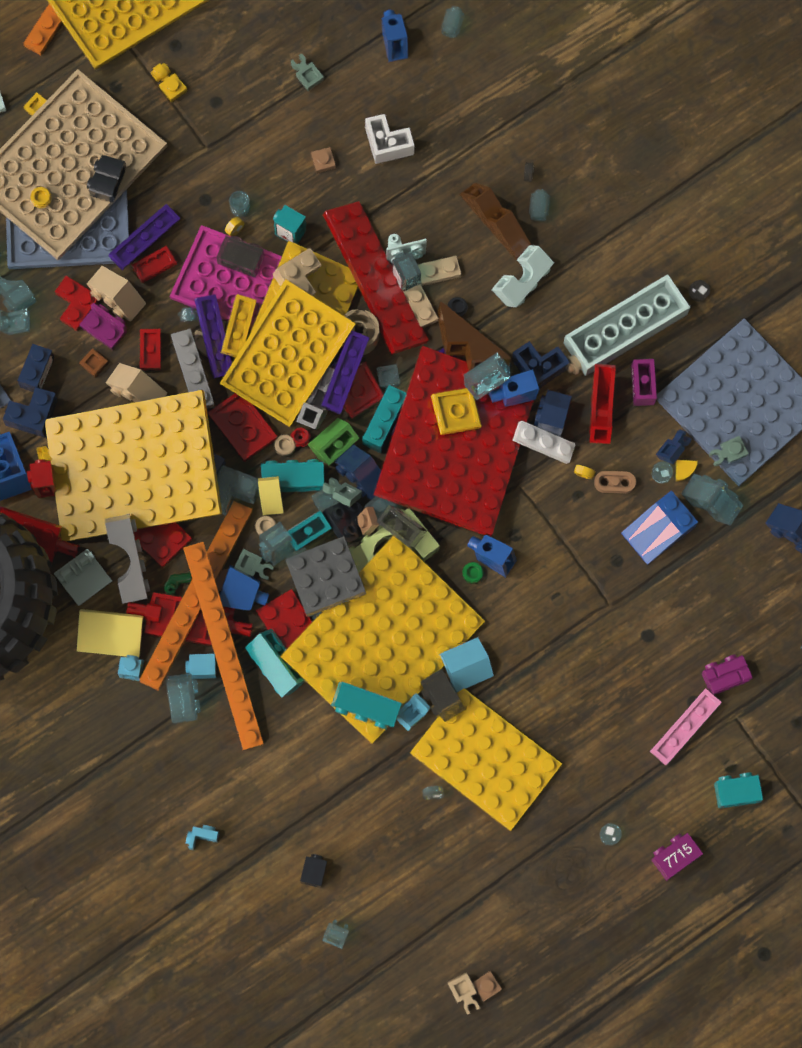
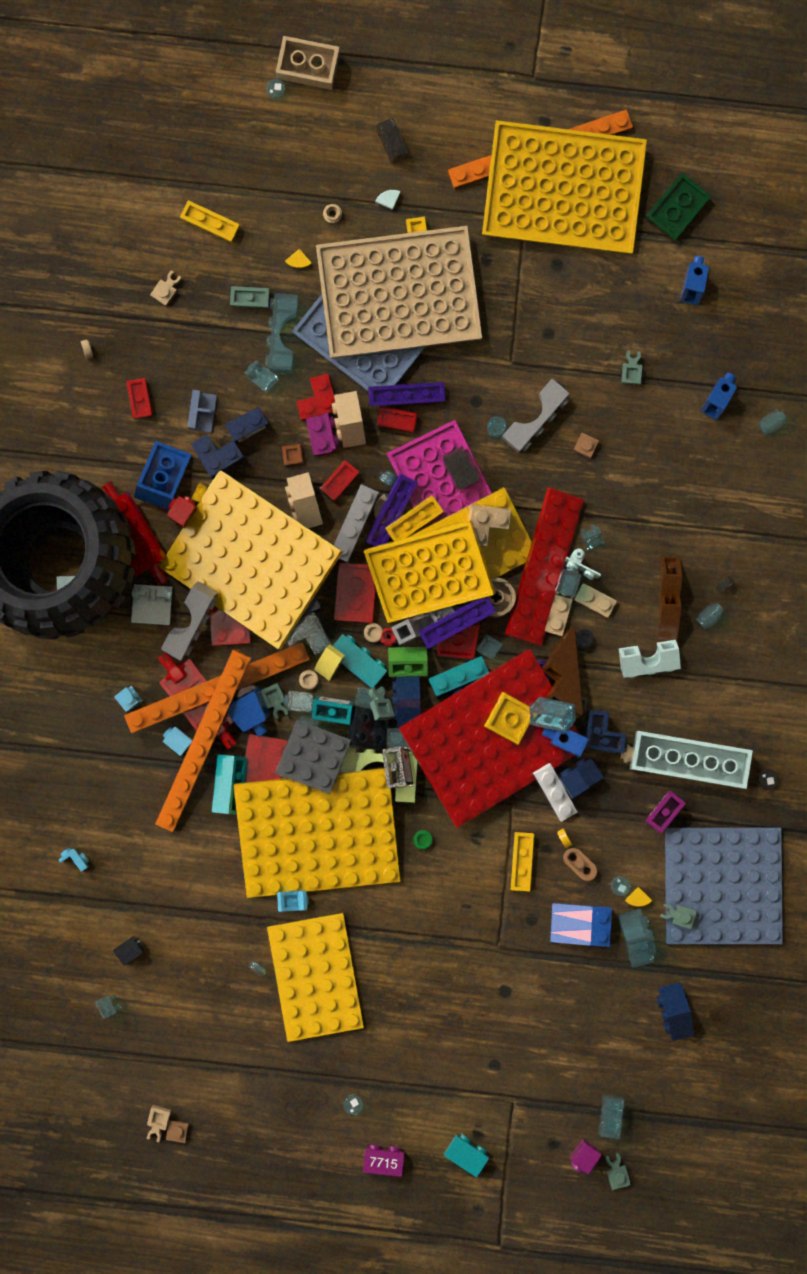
camera: 45 degrees right, 10 degrees up
yellow tile [30,187,52,208] -> none
light yellow tile [77,609,143,657] -> none
black brick [87,154,127,203] -> none
yellow plate [151,63,187,102] -> none
dark green arm [164,572,192,595] -> none
clear light blue brick [167,674,201,723] -> none
yellow tile [225,217,245,237] -> none
teal brick [273,205,306,244] -> none
teal brick [331,682,402,730] -> none
medium nougat plate [357,507,379,535] -> none
white brick [365,114,414,164] -> none
clear smoke brick [420,669,466,722] -> none
medium azure slope [440,637,494,693] -> none
blue torso [467,535,517,578] -> none
red arch [589,364,616,444] -> none
bright pink plate [650,688,721,765] -> none
dark blue plate [656,429,692,464] -> none
magenta brick [702,654,752,695] -> none
none -> light grey arch [501,379,569,453]
none -> yellow plate [510,832,534,892]
none -> clear light blue tile [581,524,604,550]

